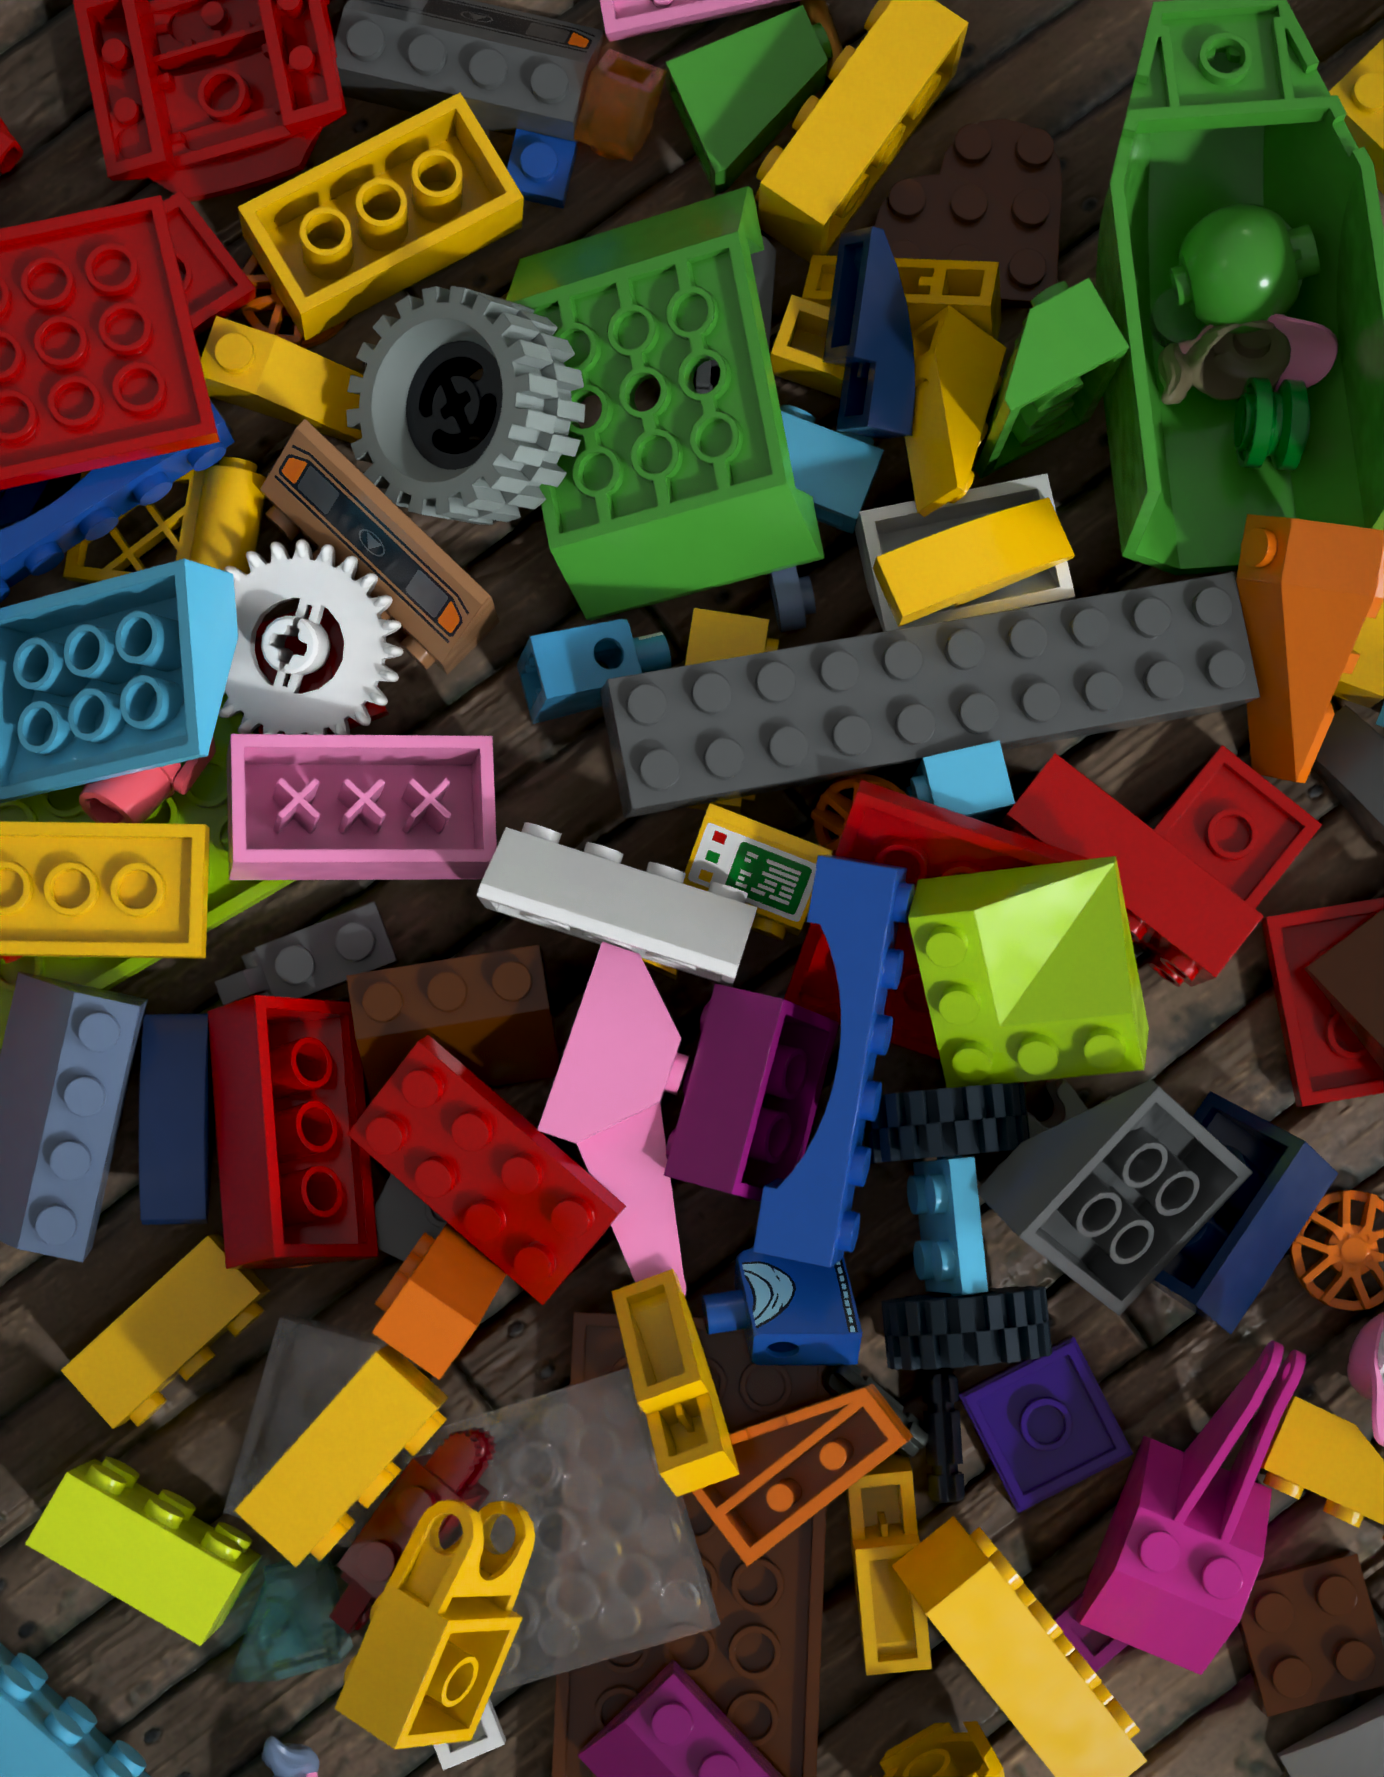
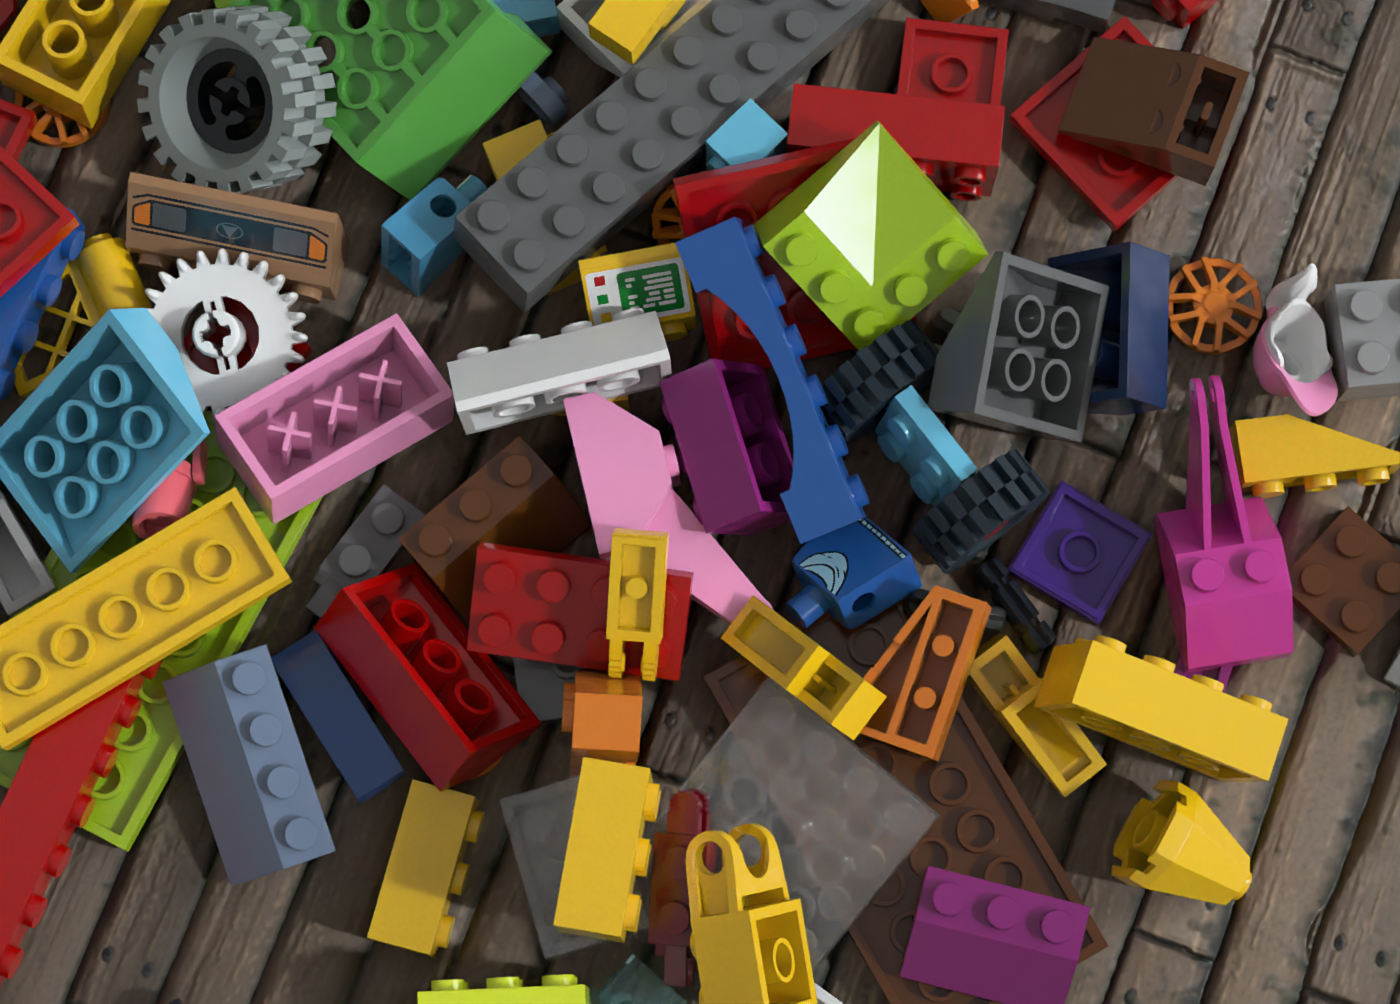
camera: 25 degrees left, 5 degrees down
yellow slope [201,316,363,443] -> none
none -> yellow hinge [606,528,669,681]

